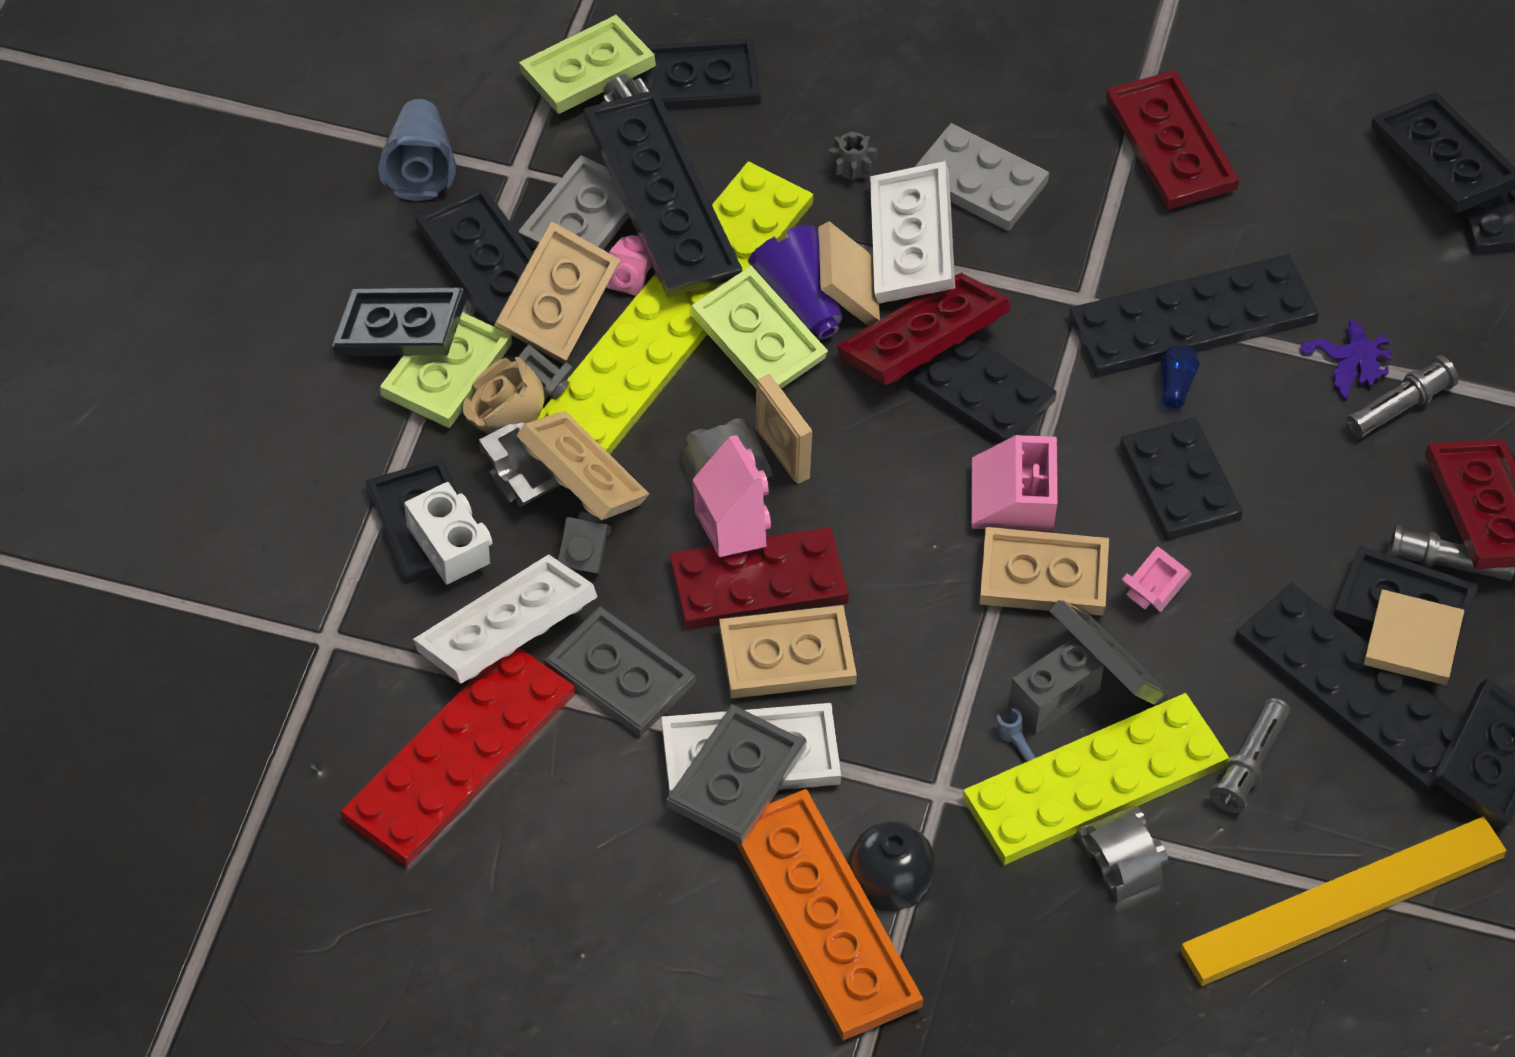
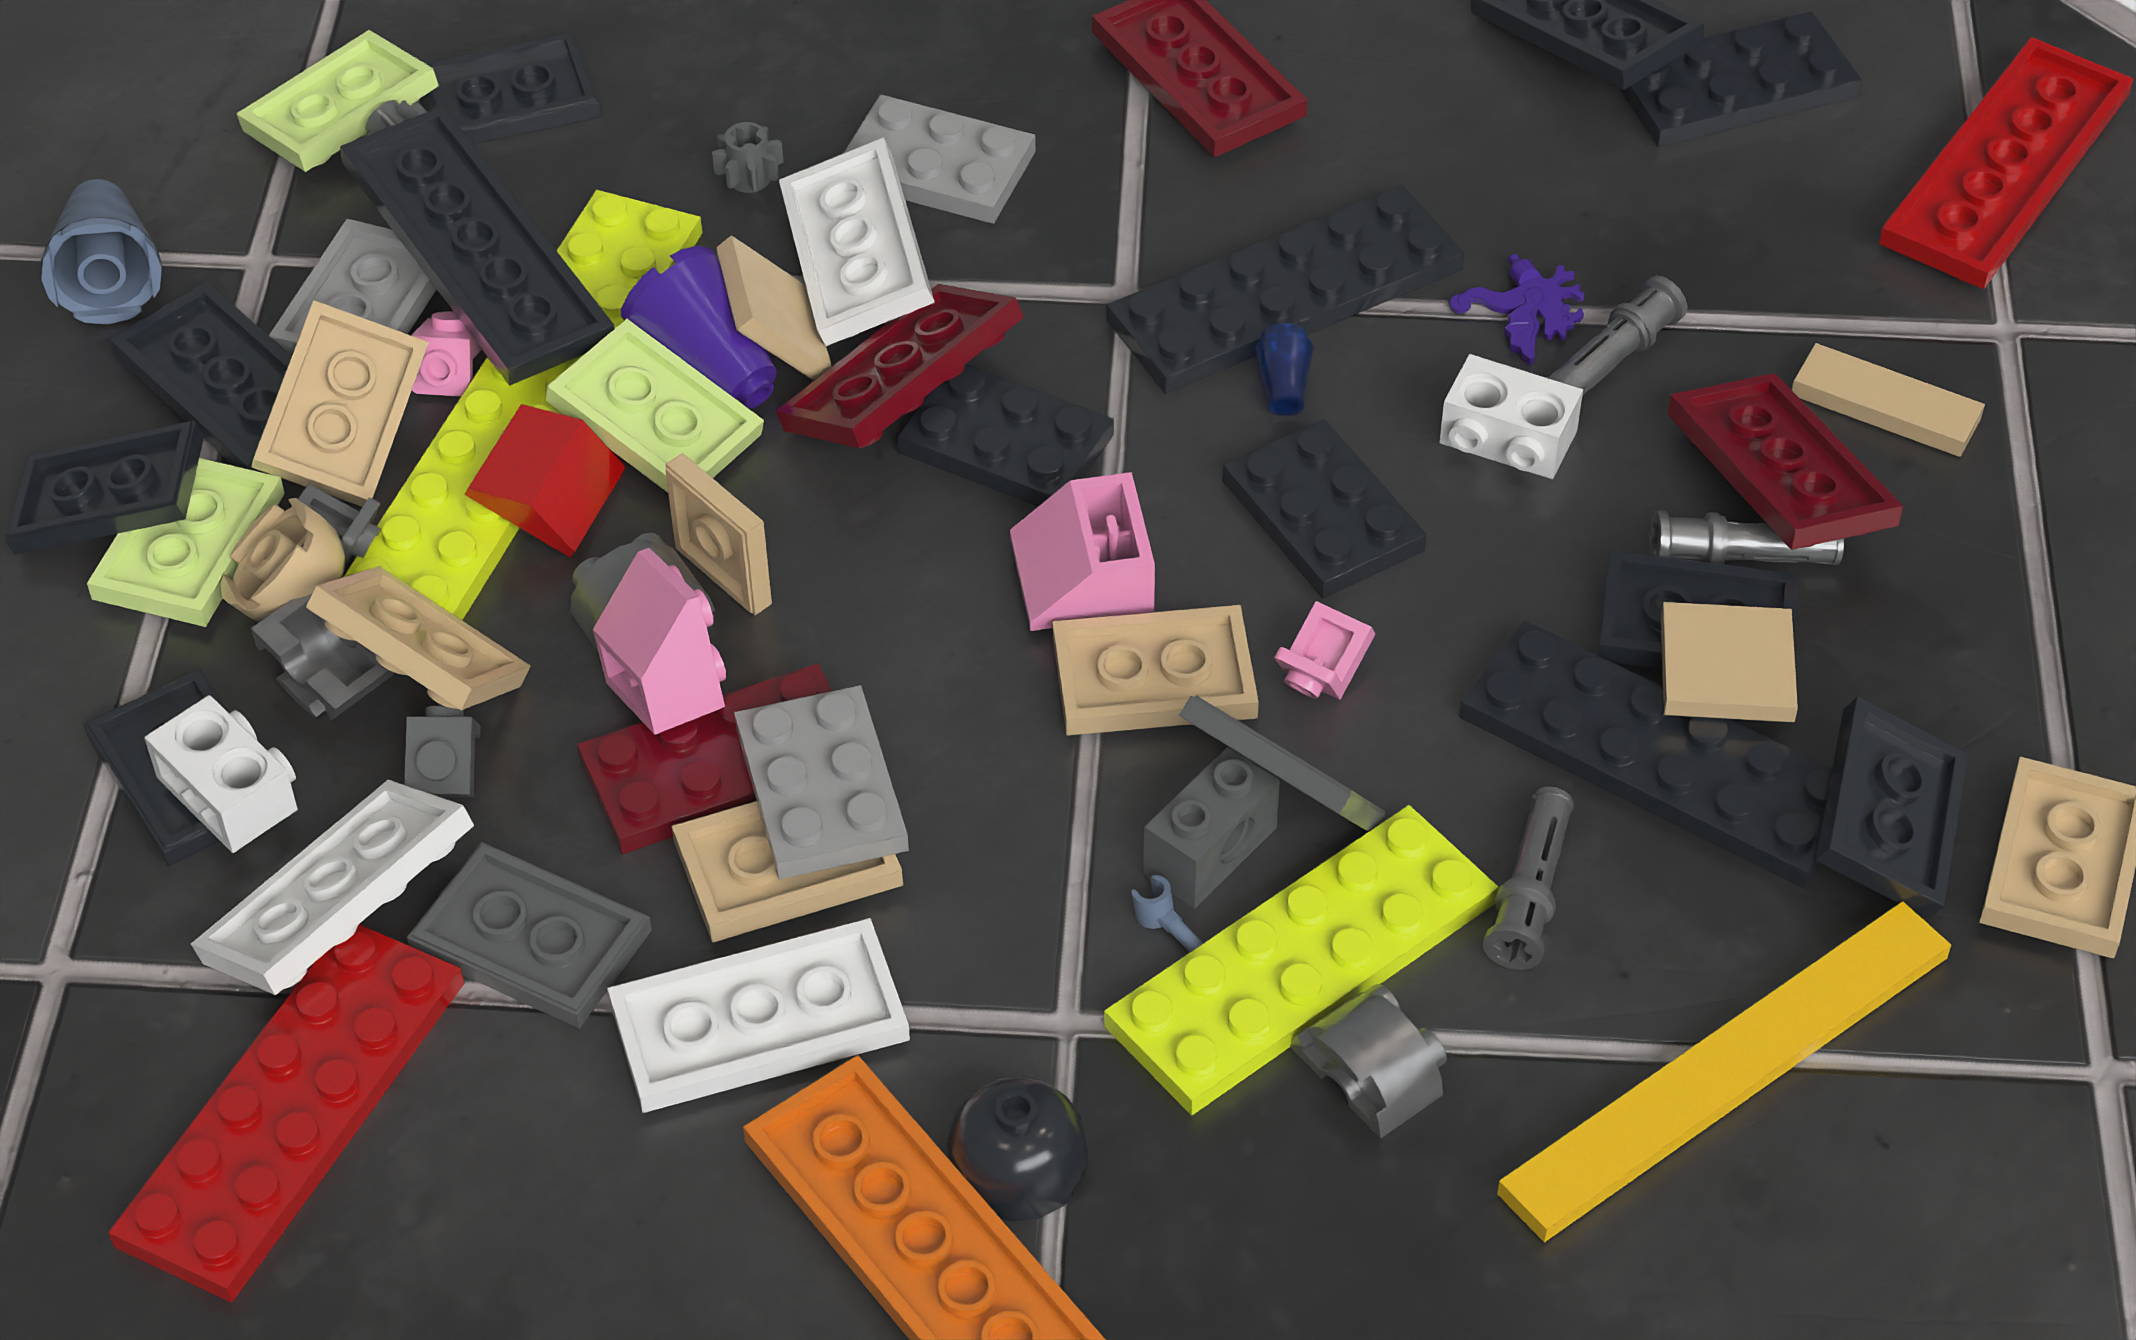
camera: 10 degrees left, 5 degrees down
dark grey tile [666,704,806,845] -> none
none -> red slope [464,404,626,558]
none -> light grey plate [734,685,909,880]
none -> white brick [1440,354,1583,479]

